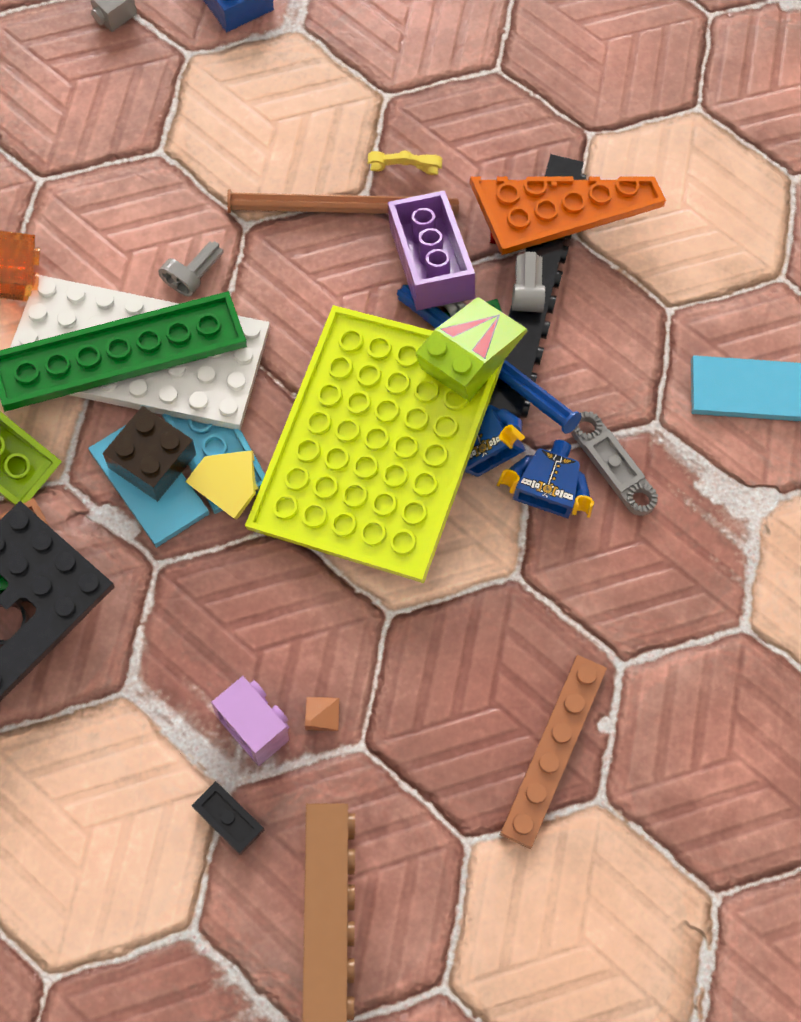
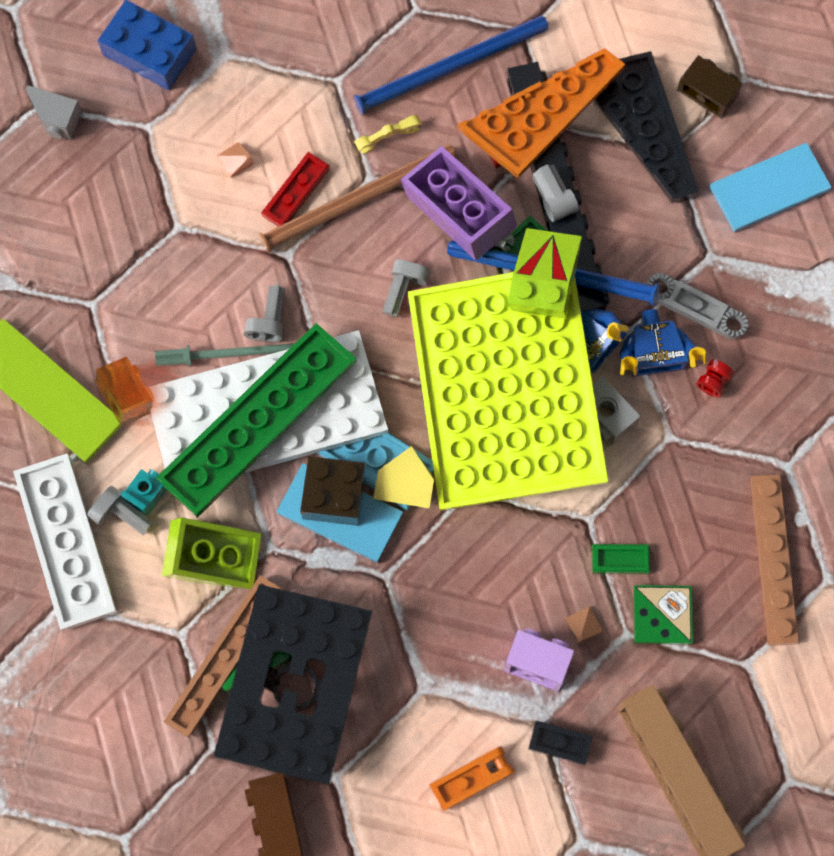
camera: 20 degrees left, 5 degrees up
none -> sand green piece [155,344,294,367]
none -> slope [216,142,253,177]
none -> red tile [261,152,330,227]
none -> blue axle [354,16,549,115]
none -> light grey piece [382,259,431,317]
none -> orange plate [429,746,516,812]
none -> green tile [591,544,650,574]
none -> light grey brick [593,375,640,445]
none -> black wing [594,51,699,203]
none -> tile [633,585,693,645]
none -> dark brown brick [677,55,743,118]
none -> red wheel [696,359,734,398]

